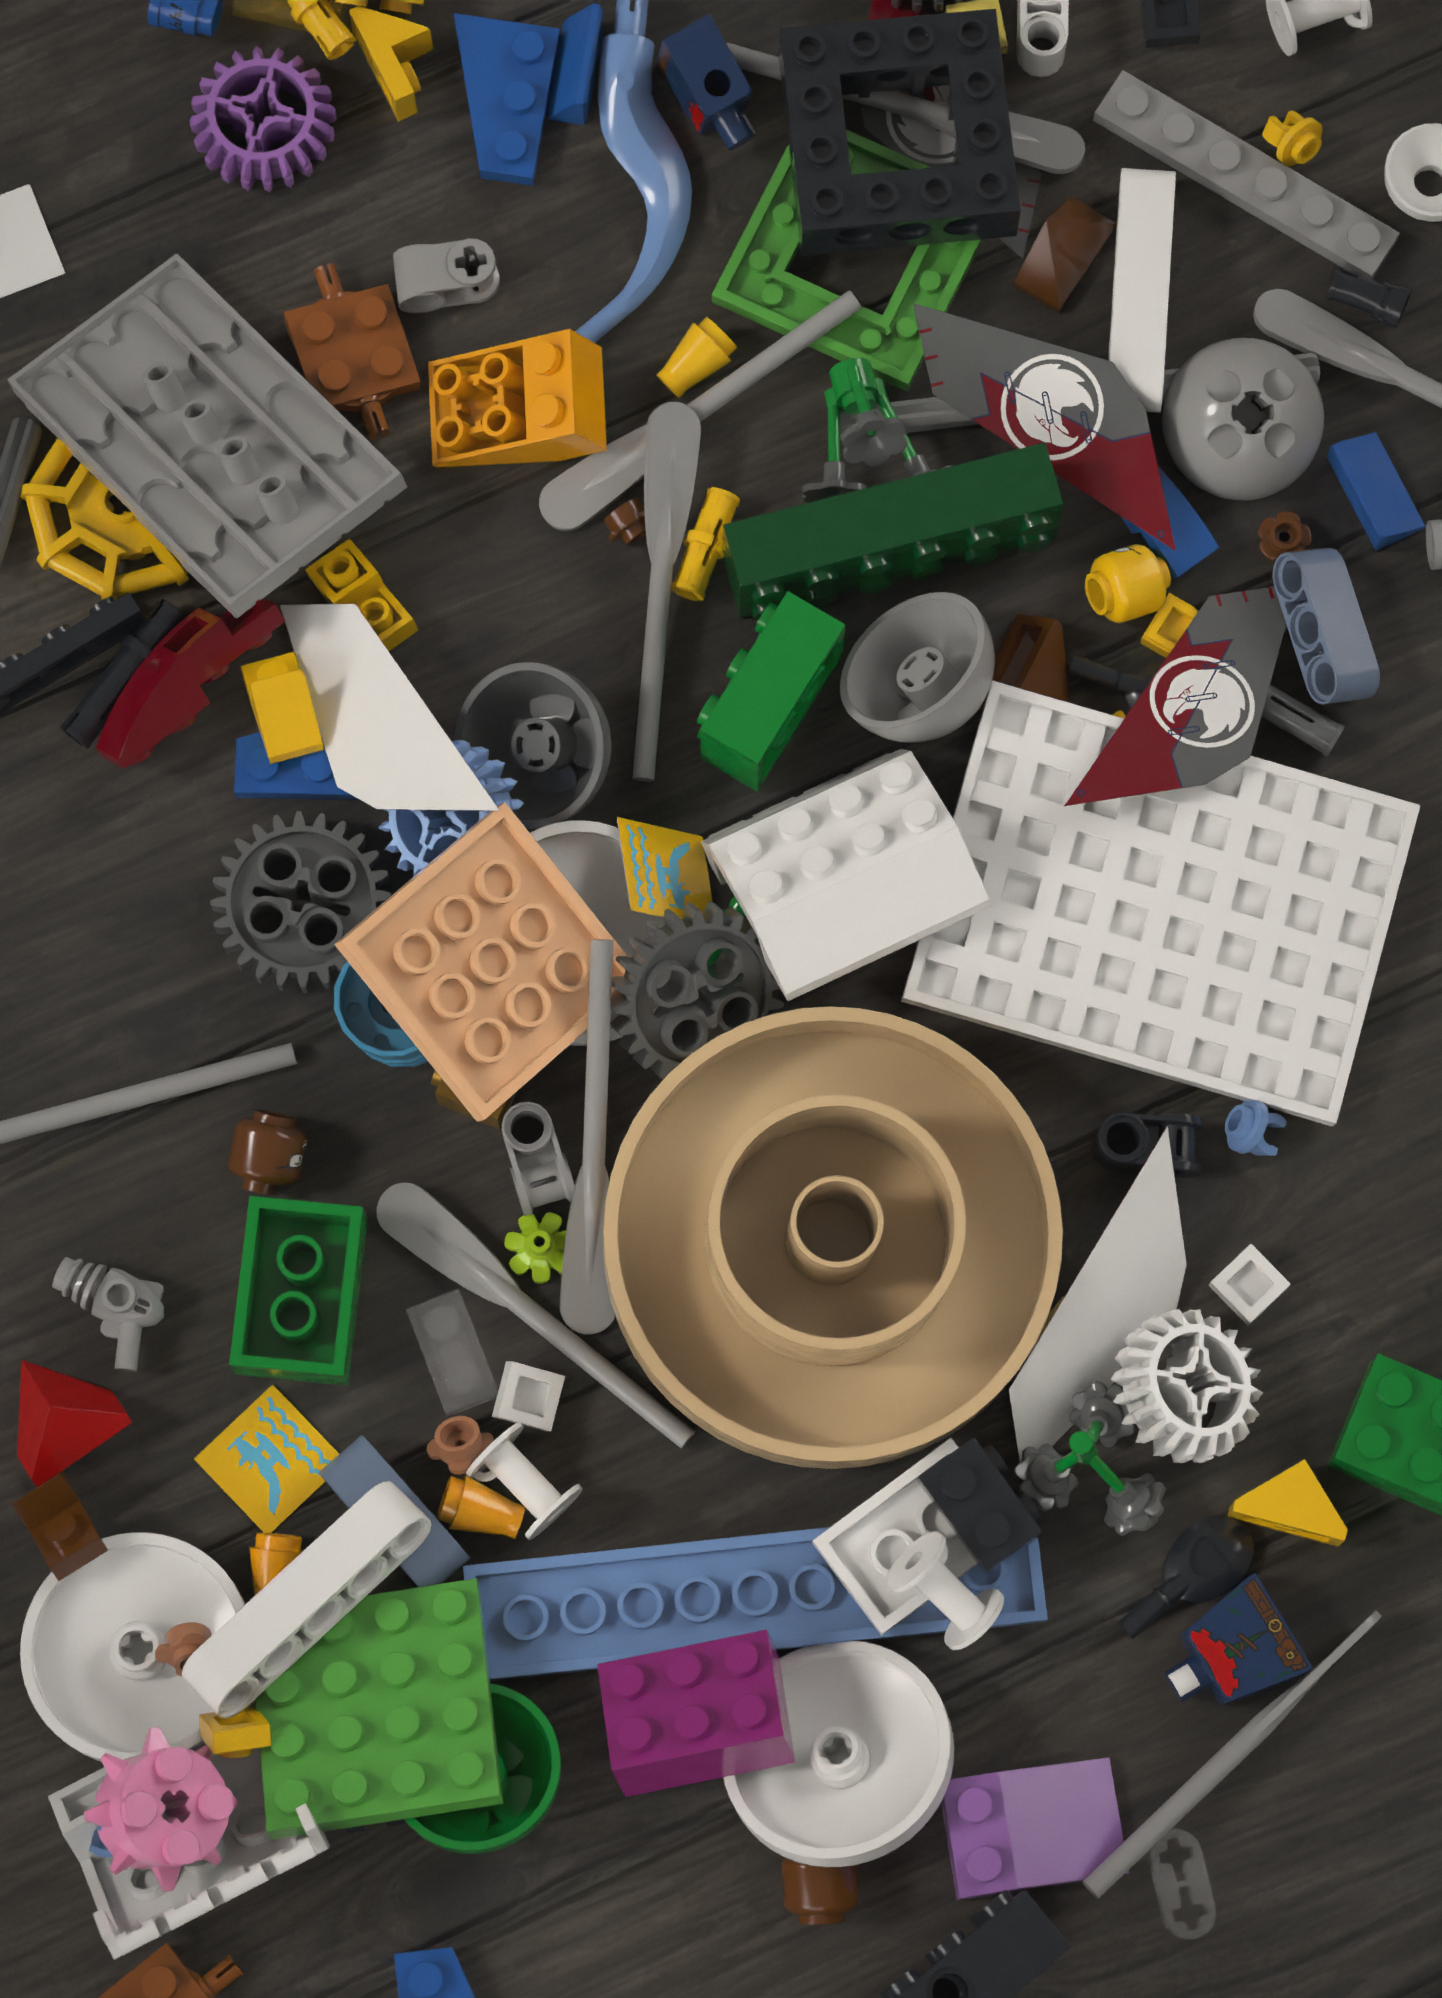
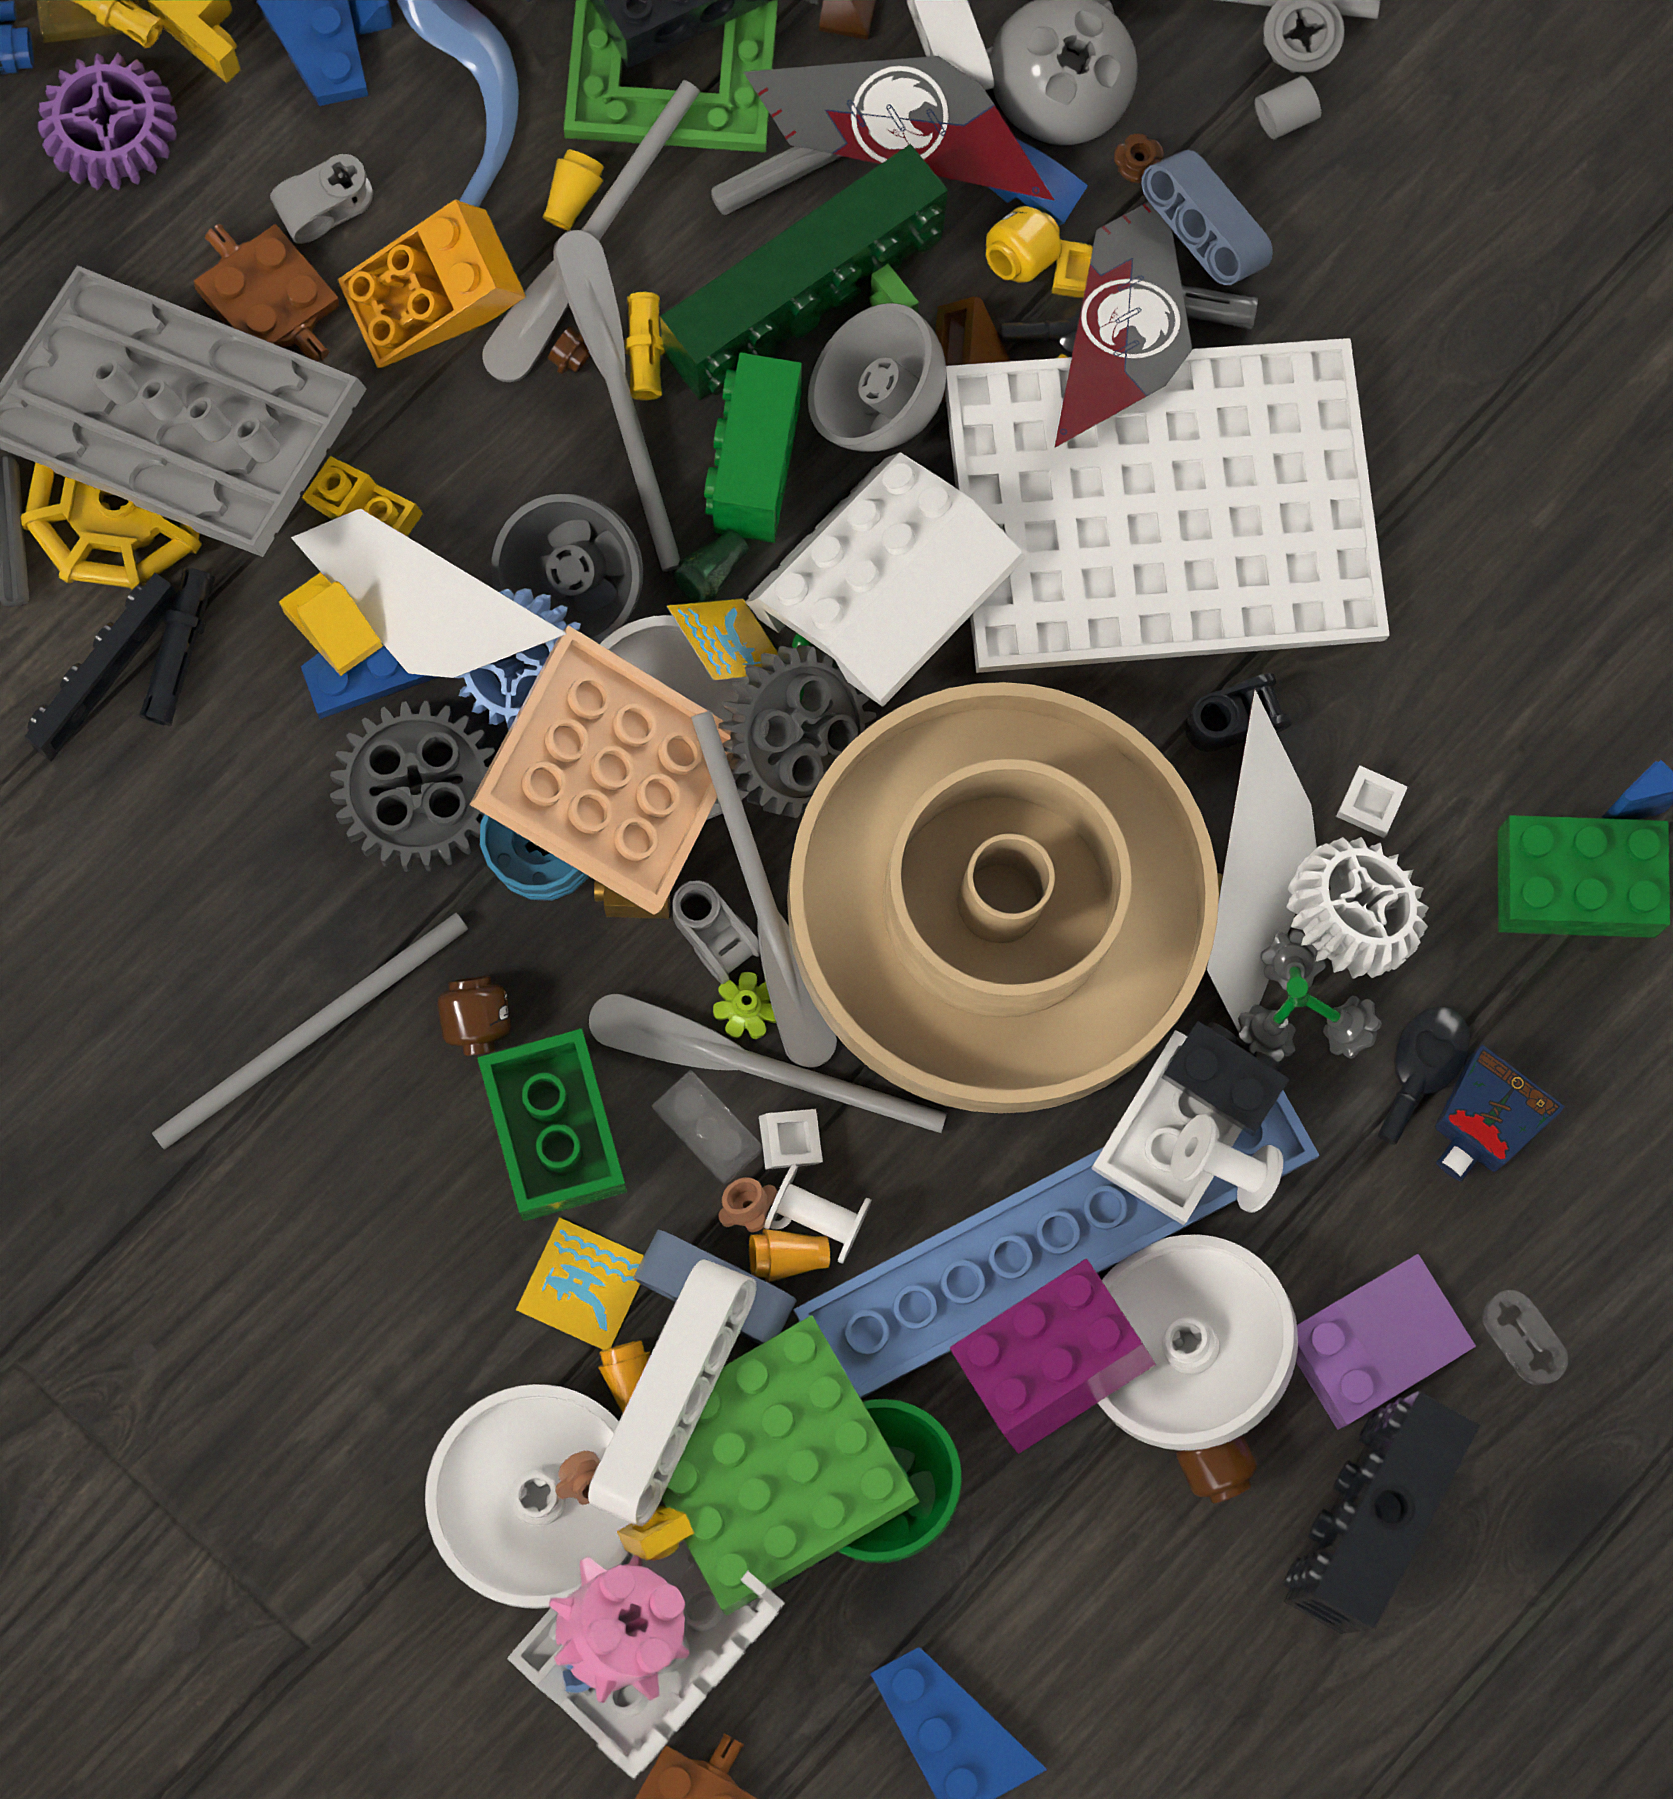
camera: 25 degrees left, 0 degrees up
reddish brown slope [11,1472,108,1581] -> none
red slope [17,1359,133,1487] -> none
light grey piece [52,1257,164,1372] -> none
dark red slope [96,598,286,769] -> none
plant [802,358,954,503] -> none
light grey piece [1082,1610,1382,1899] -> none
medium blue plate [1225,1100,1287,1156] -> none
yellow slope [1227,1459,1348,1547] -> none
blue slope [1327,432,1425,551] -> none
none -> clear green cone [673,529,749,603]
none -> bright green plate [869,264,919,313]

